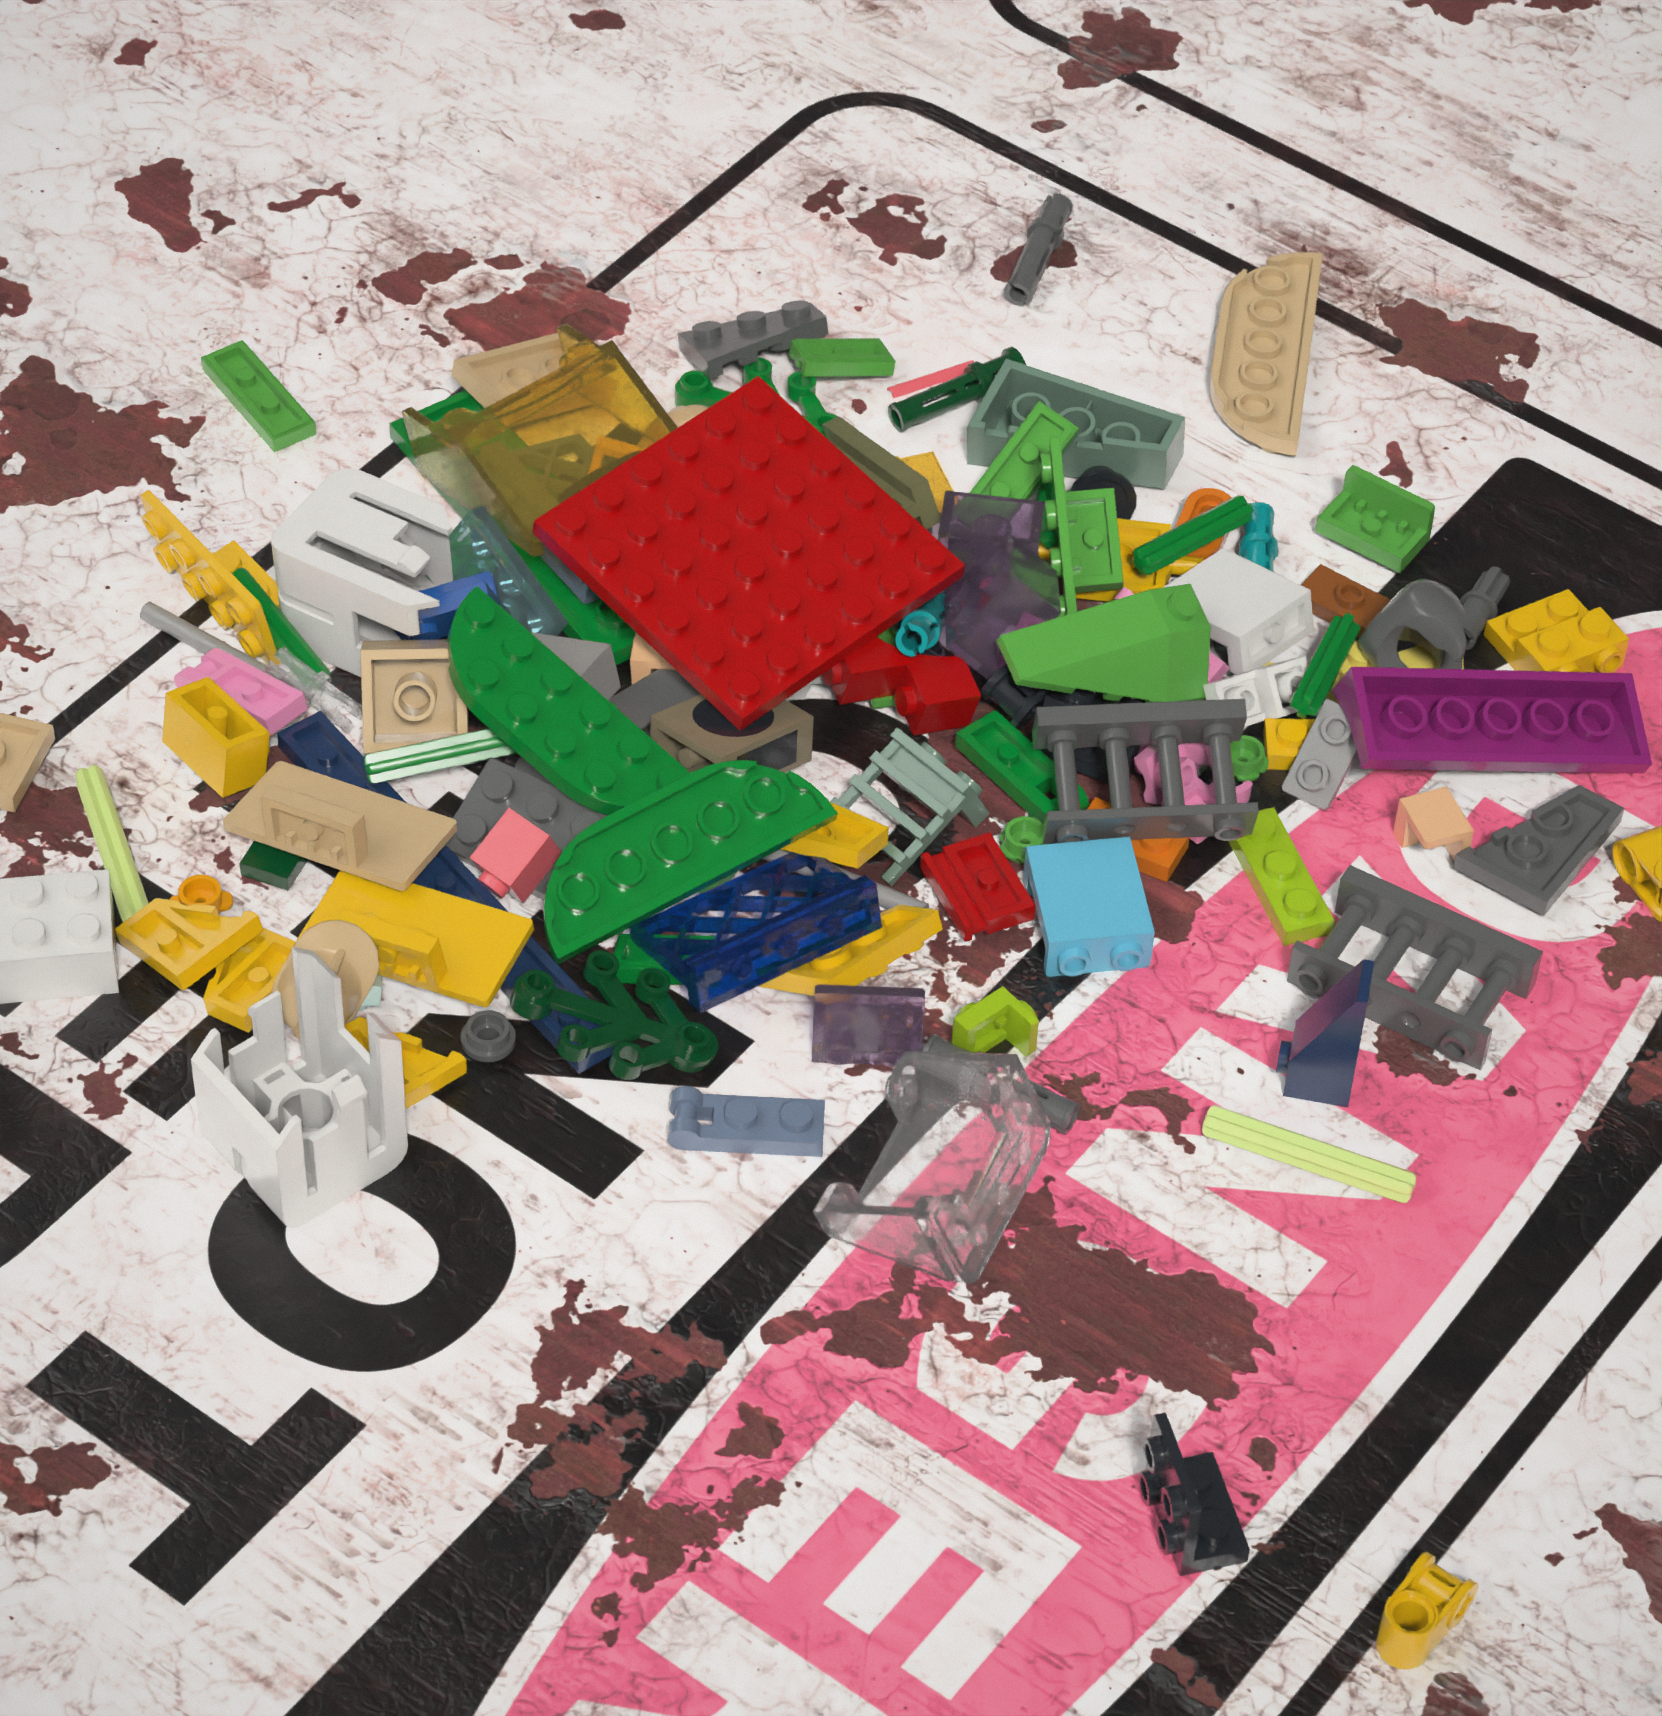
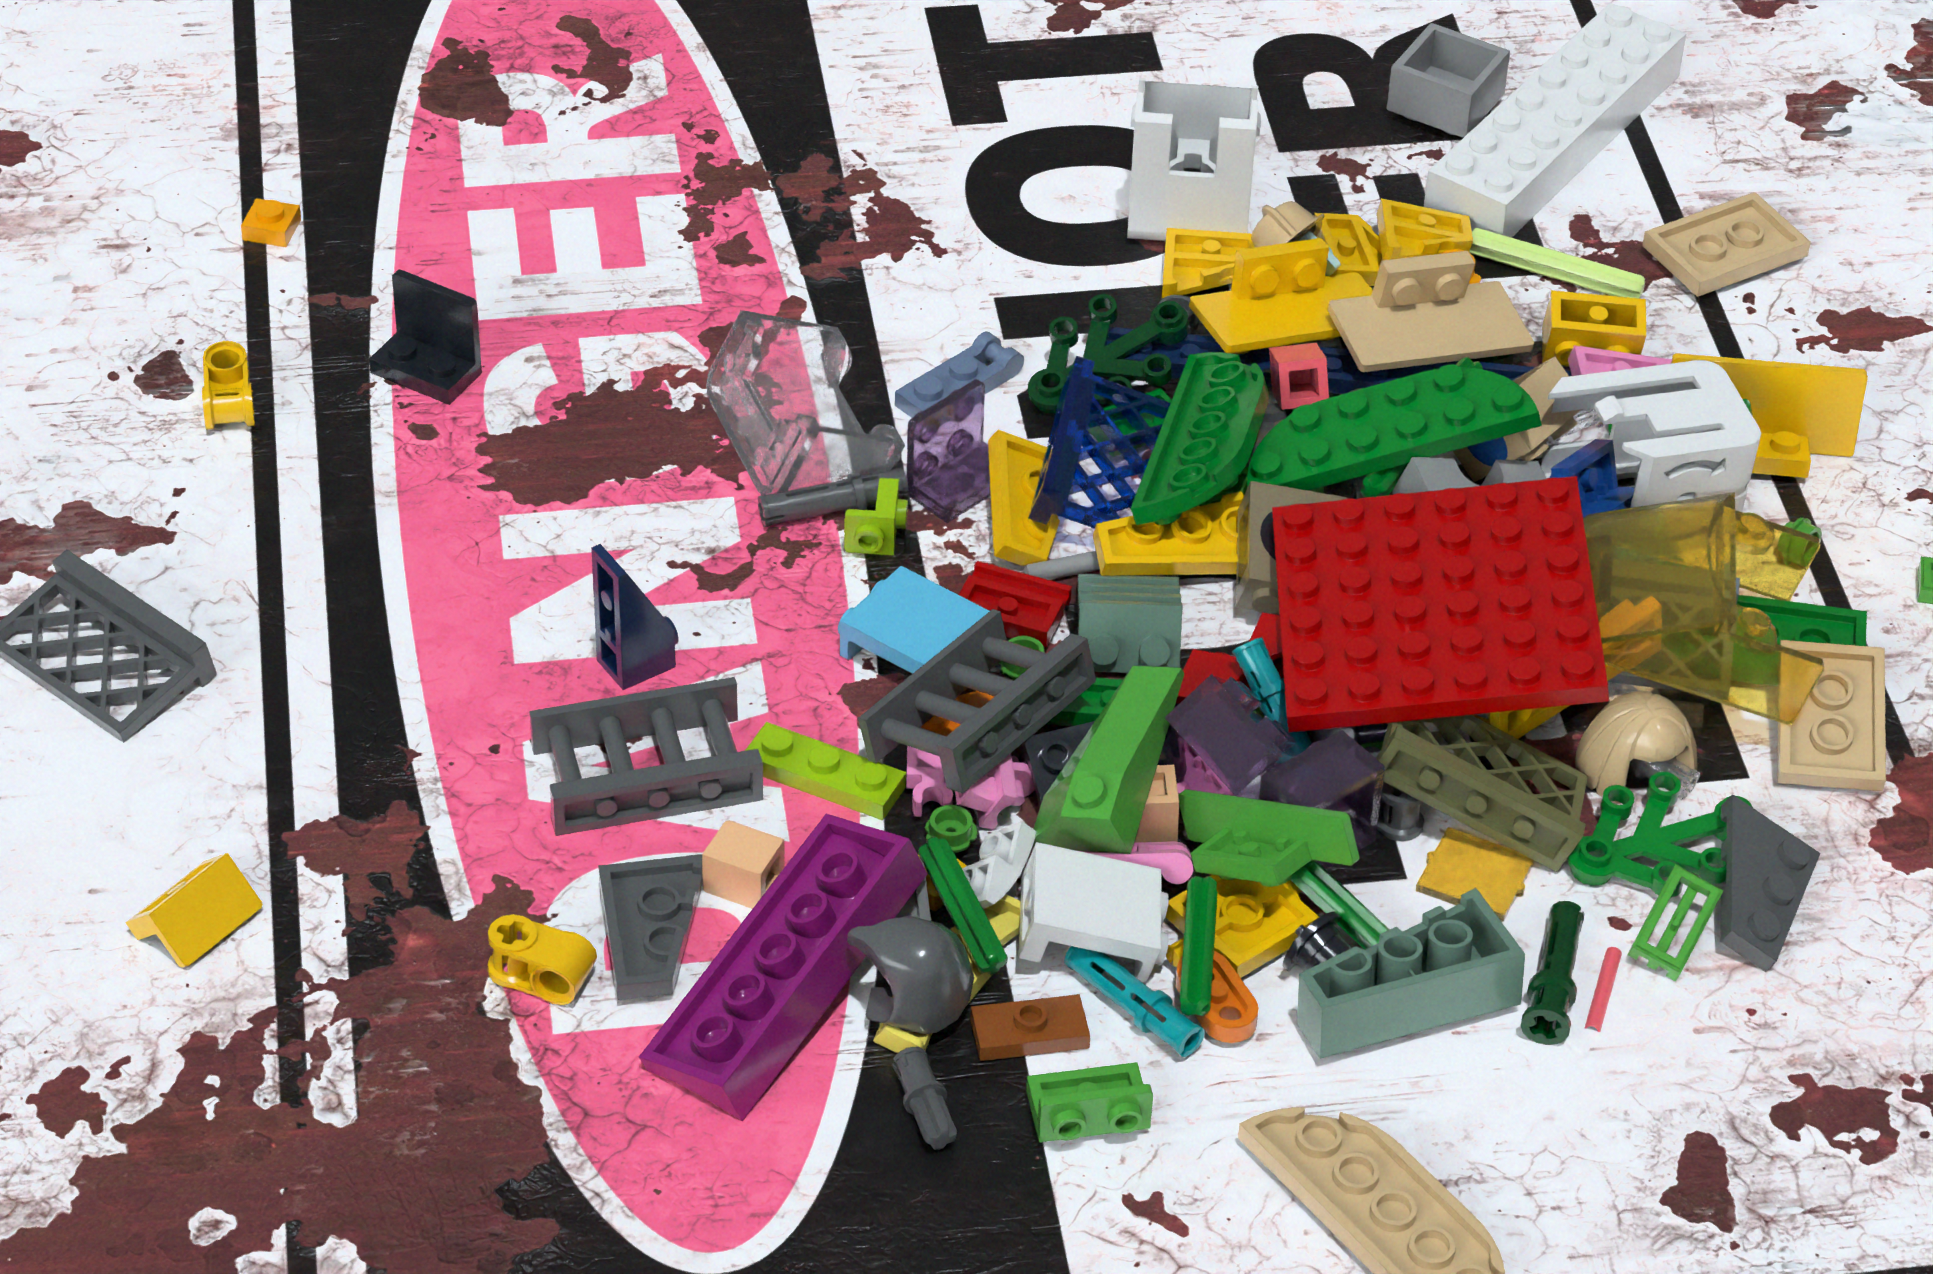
camera: 135 degrees right, 5 degrees down
bright green tile [952,401,1080,548] -> none
dark grey pin [1004,193,1073,306] -> none
yellowish green axle [1202,1105,1417,1204] -> none
yellow plate [1484,589,1629,673] -> none

